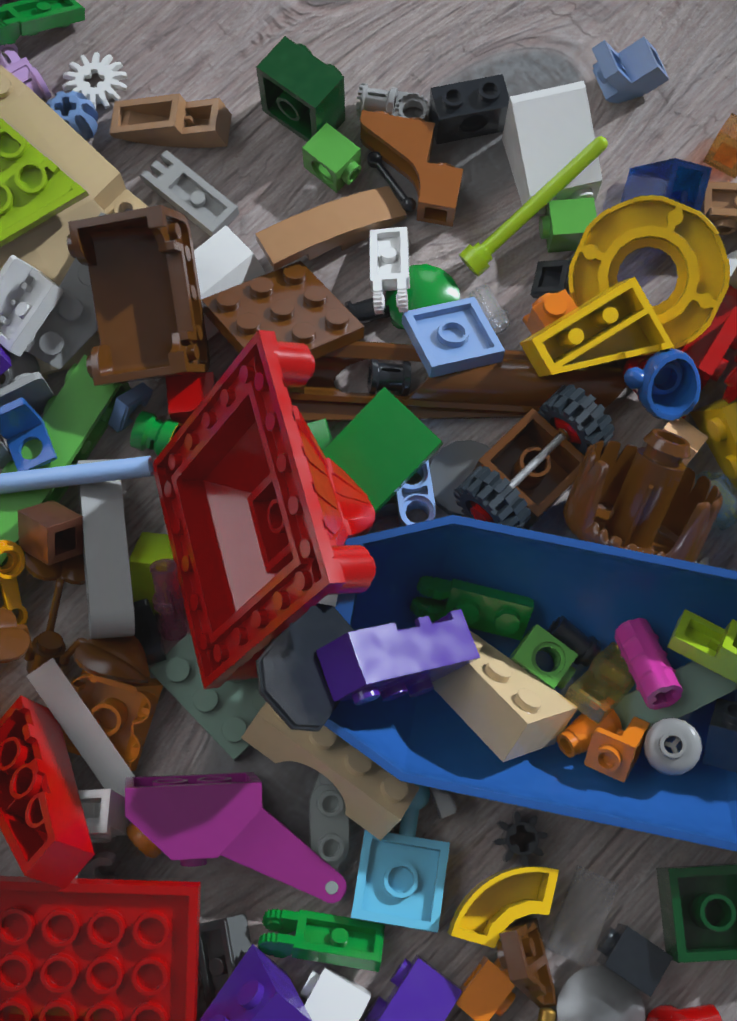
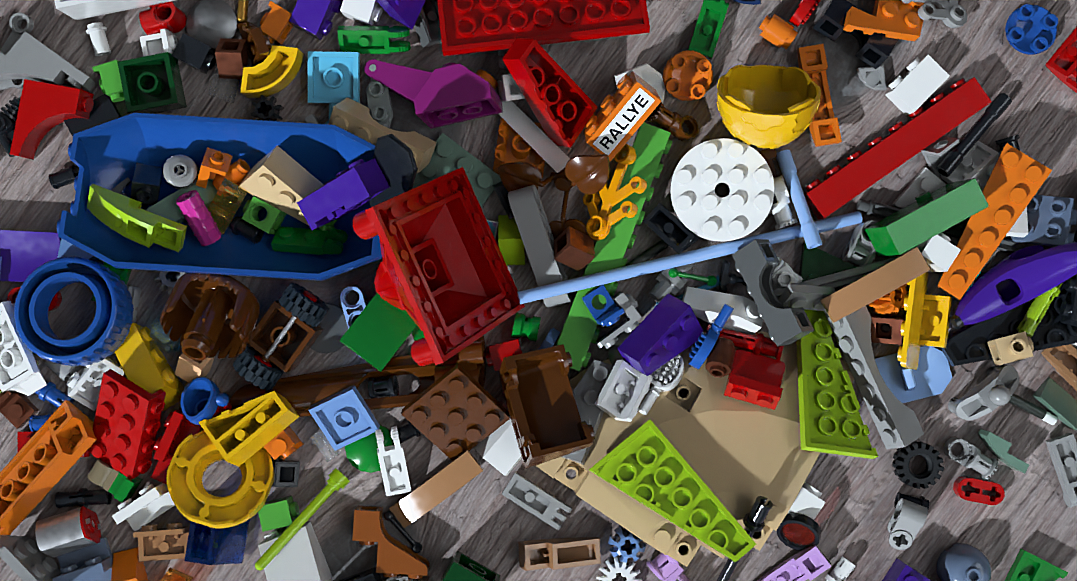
camera: 170 degrees right, 15 degrees up
clear pink pin [150,559,188,641] -> none
bright green brick [302,123,361,193] -> none
none -> white bracket [140,28,178,57]
none -> copper brick [215,38,248,79]

